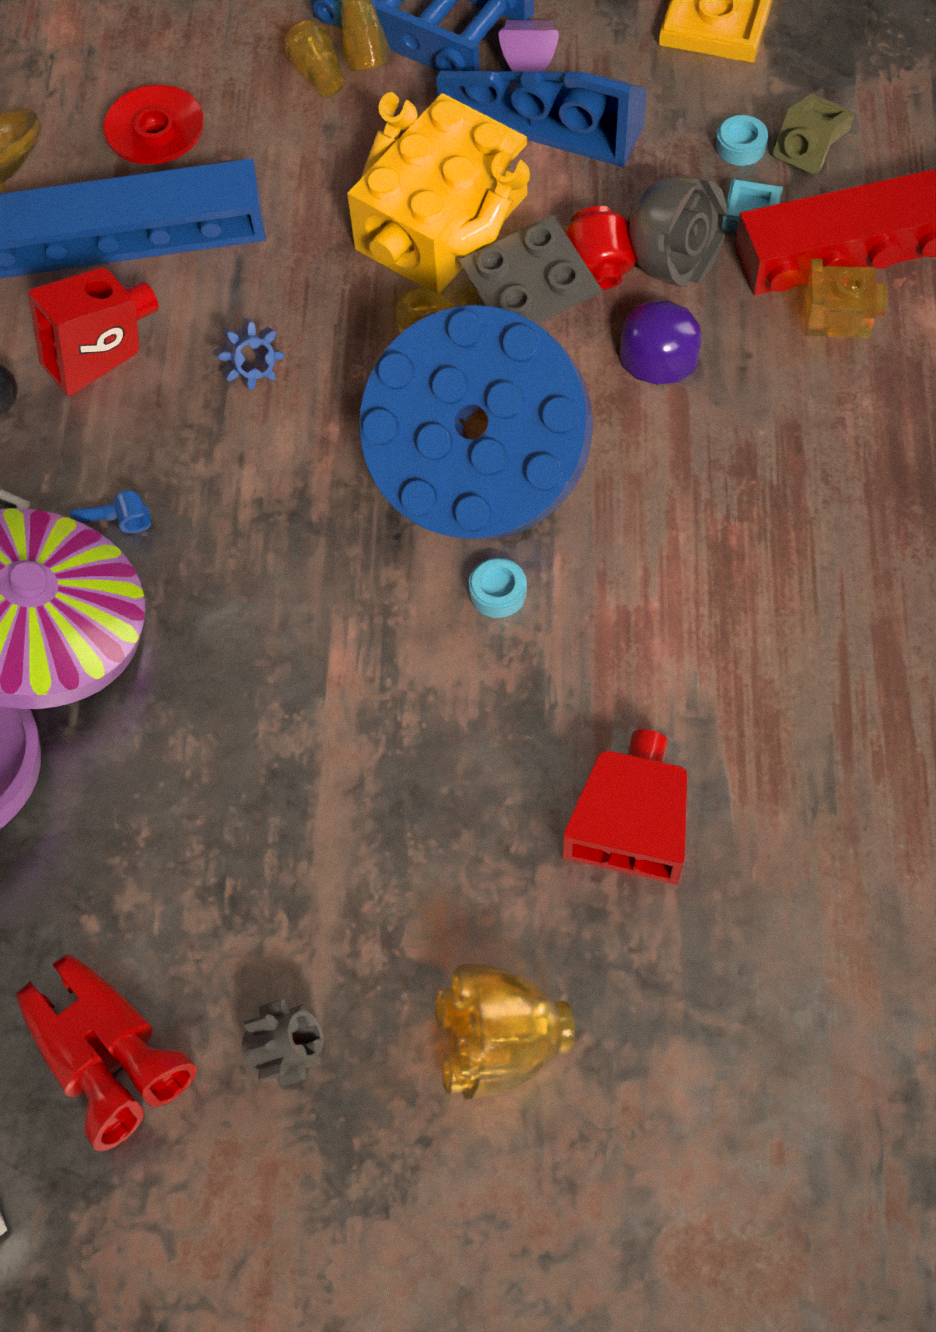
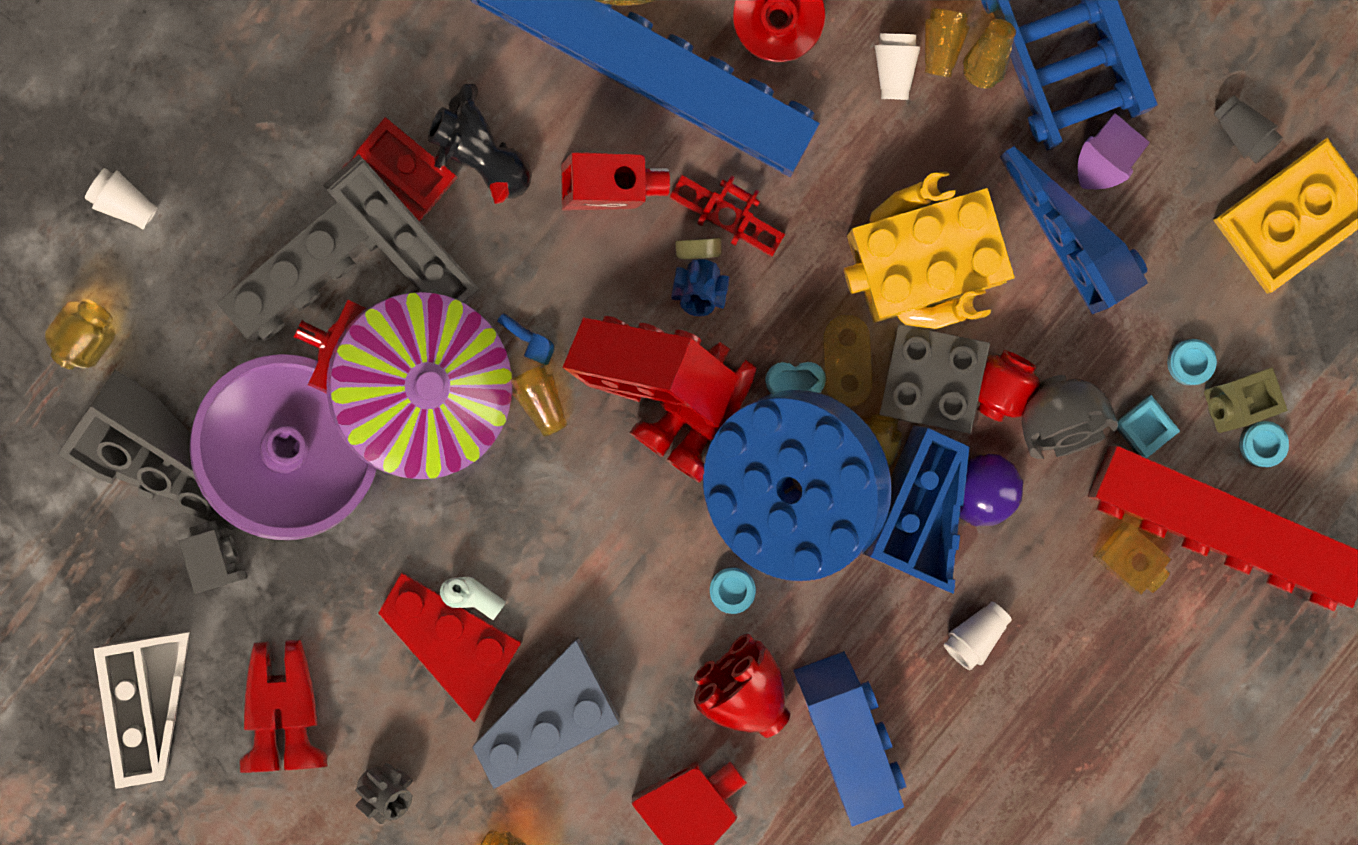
camera: 25 degrees right, 25 degrees up
none -> red wing [378,572,522,723]
none -> light aqua arm [440,577,506,620]
none -> sand blue wedge [472,637,620,789]
none -> clear yellow cone [511,365,568,437]
none -> red wedge [562,316,739,427]
none -> red piece [629,341,757,483]
none -> red piece [669,175,785,257]
none -> olive tile [675,238,722,259]
none -> red piece [693,634,791,738]
none -> blue wedge [793,651,907,827]
none -> blue wedge [863,426,969,594]
none -> white cone [875,33,920,100]
none -> white cone [944,601,1011,670]
none -> medium azure tile [1239,421,1289,467]

